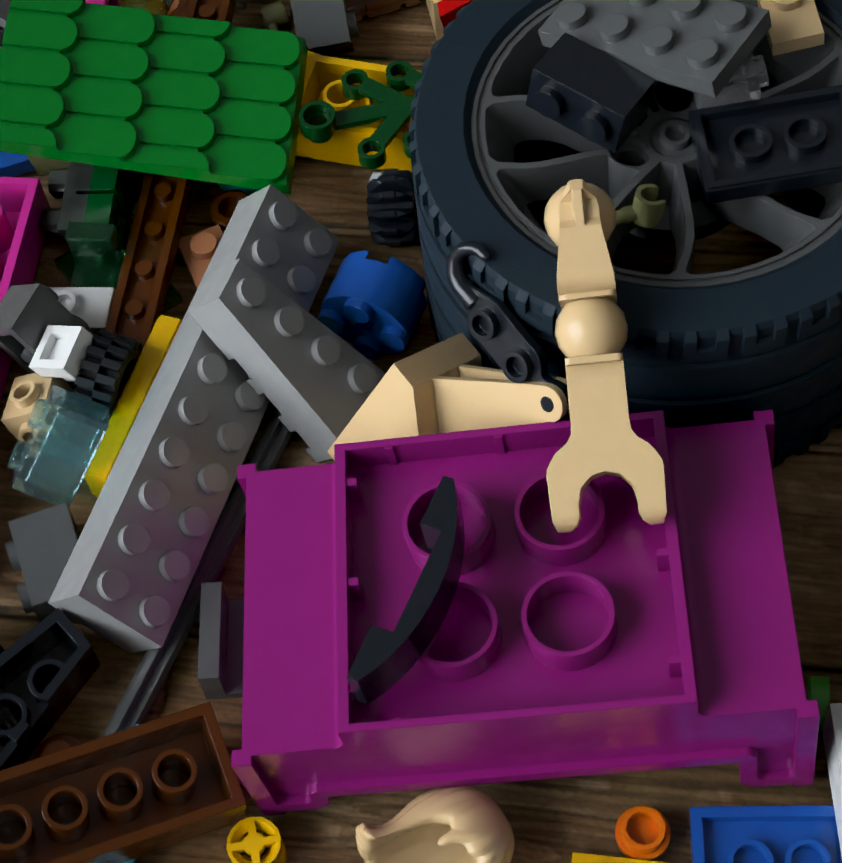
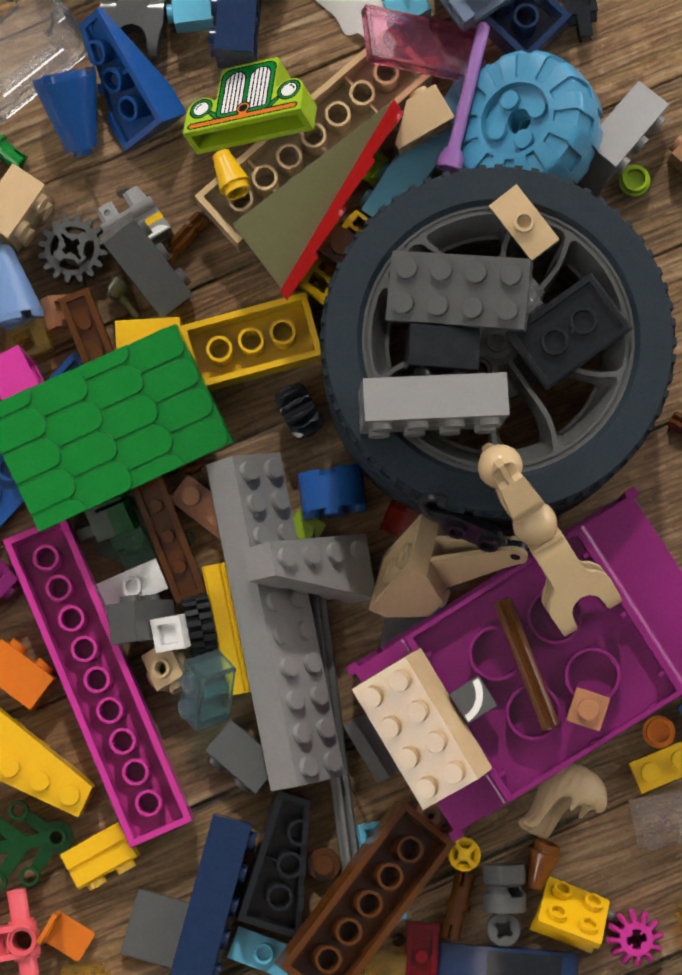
camera: 30 degrees left, 25 degrees up
dark green plant [299,60,423,169] -> none
black slope [347,476,465,704] -> none
olive hand [615,184,666,228] -> none
none -> tan brick [352,648,492,810]
none -> light grey brick [358,372,510,439]
none -> dark grey tile [449,676,497,724]
none -> reddish brown axle [494,597,559,731]
none -> nougat plate [566,687,610,732]

